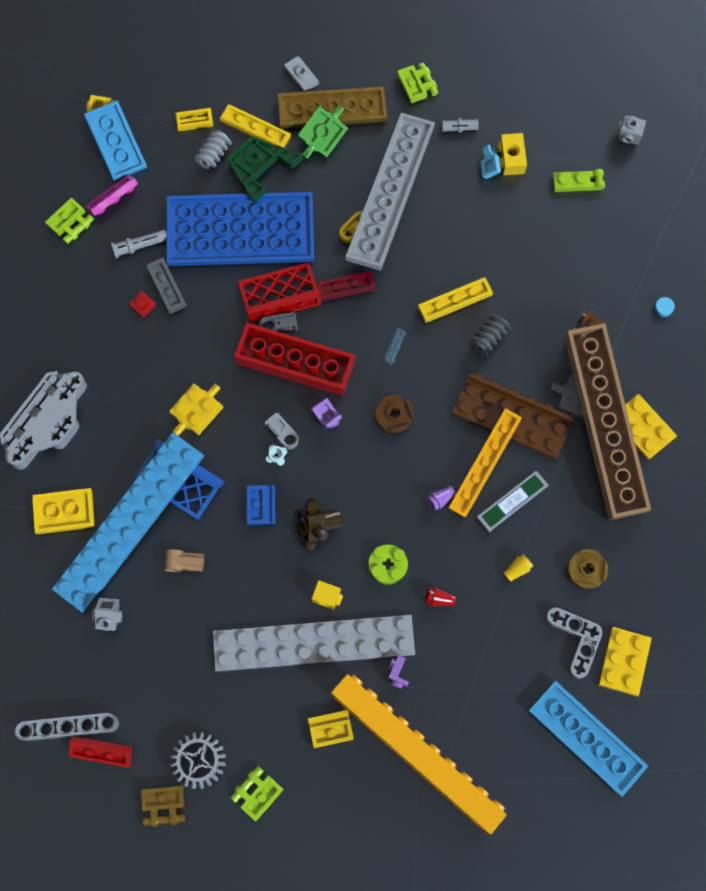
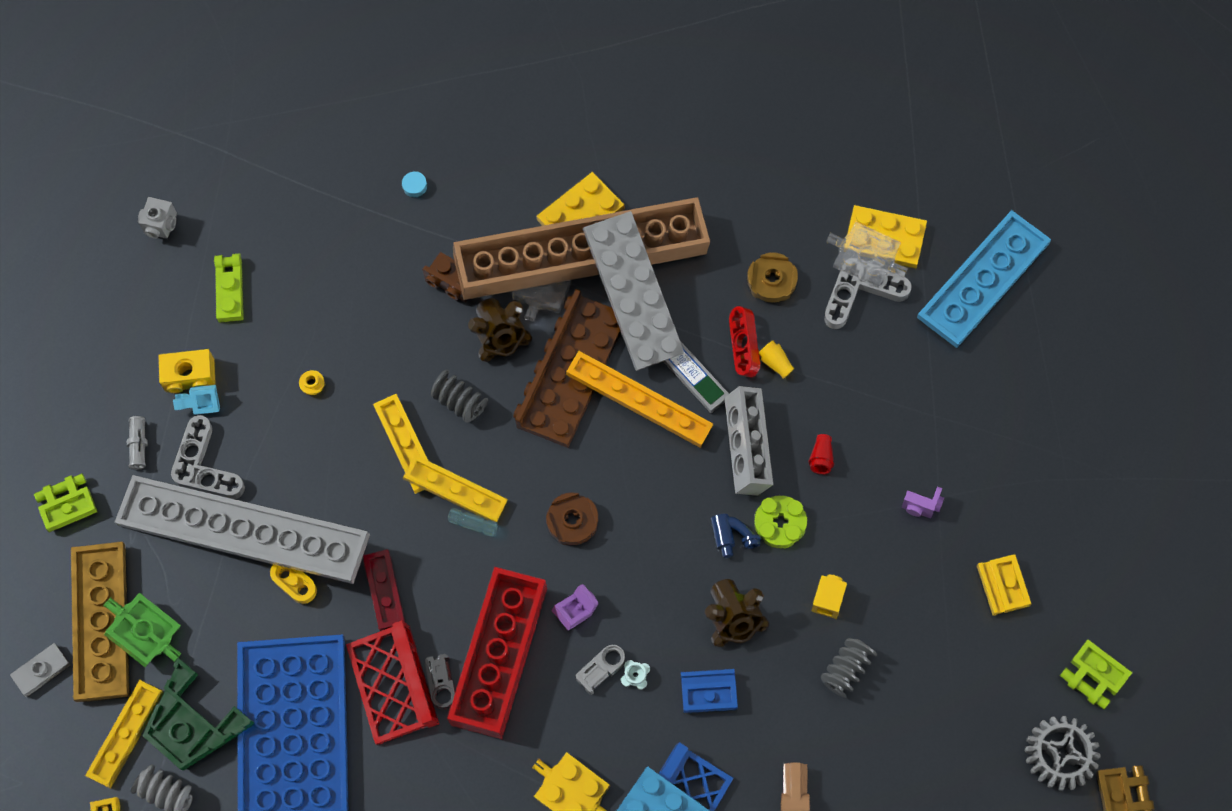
camera: 85 degrees left, 5 degrees down
light grey plate [213,615,415,672] -> none
light orange brick [331,674,507,835] -> none
medium lavender cone [426,486,456,511] -> none
none -> light grey beam [171,415,245,499]
none -> yellow plate [299,370,325,395]
none -> yellow tile [403,454,508,524]
none -> dark brown piece [468,298,533,362]
none -> light grey plate [583,211,684,371]
none -> dark blue plant [711,514,761,558]
none -> light grey brick [724,386,773,496]
none -> red beam [729,306,760,377]
none -> dark grey piece [821,638,877,698]
none -> clear plate [826,221,908,288]

